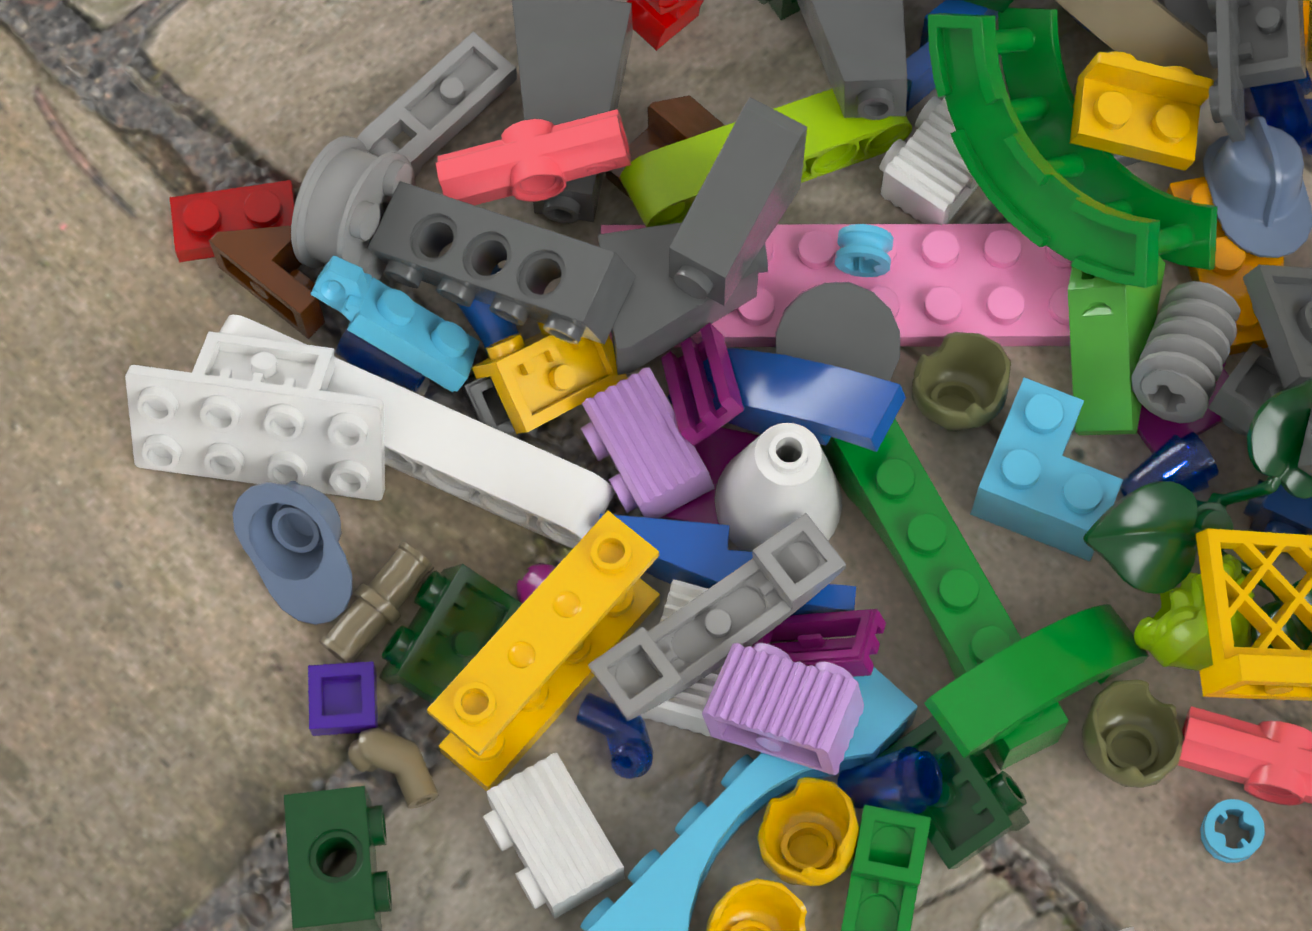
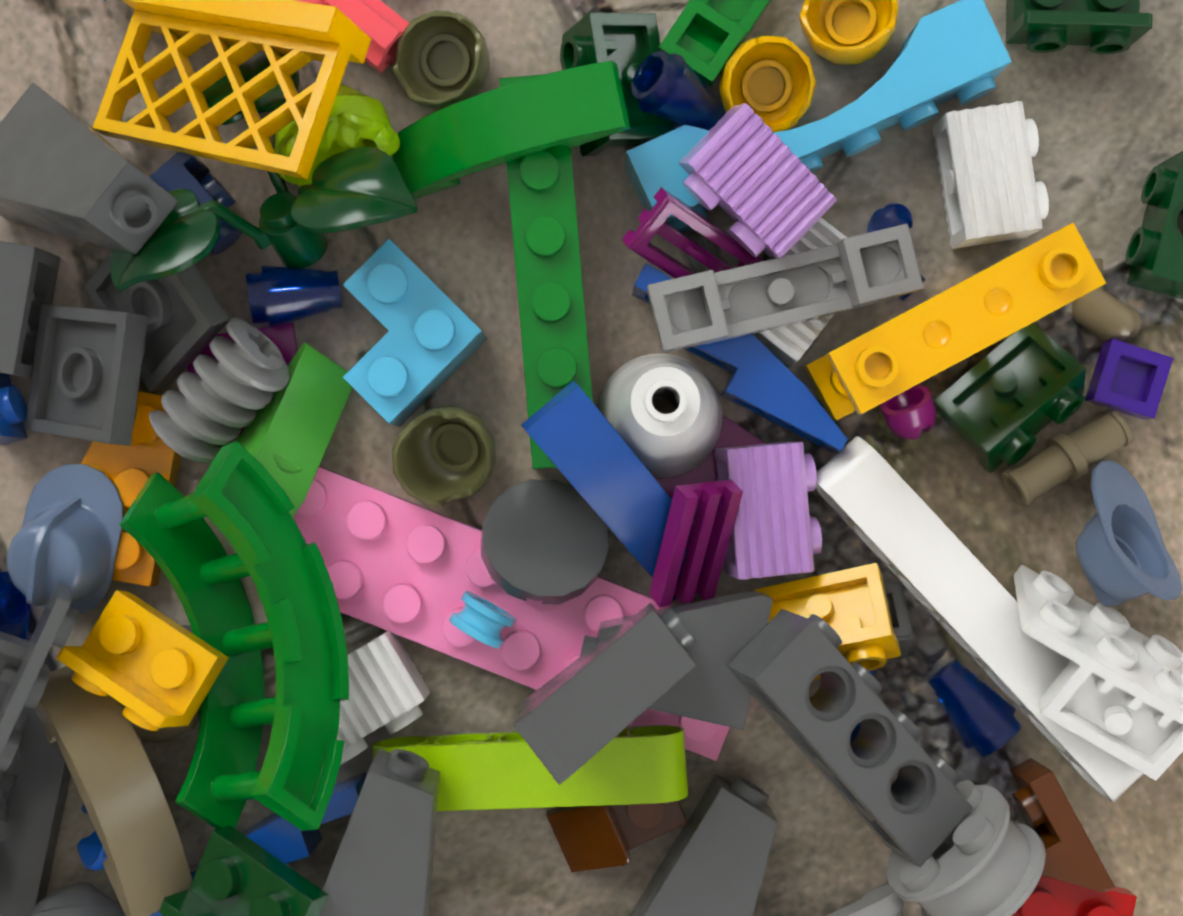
camera: 165 degrees left, 20 degrees up
medium azure hinge [311,256,480,392] -> none
coral piece [436,109,631,206] -> none

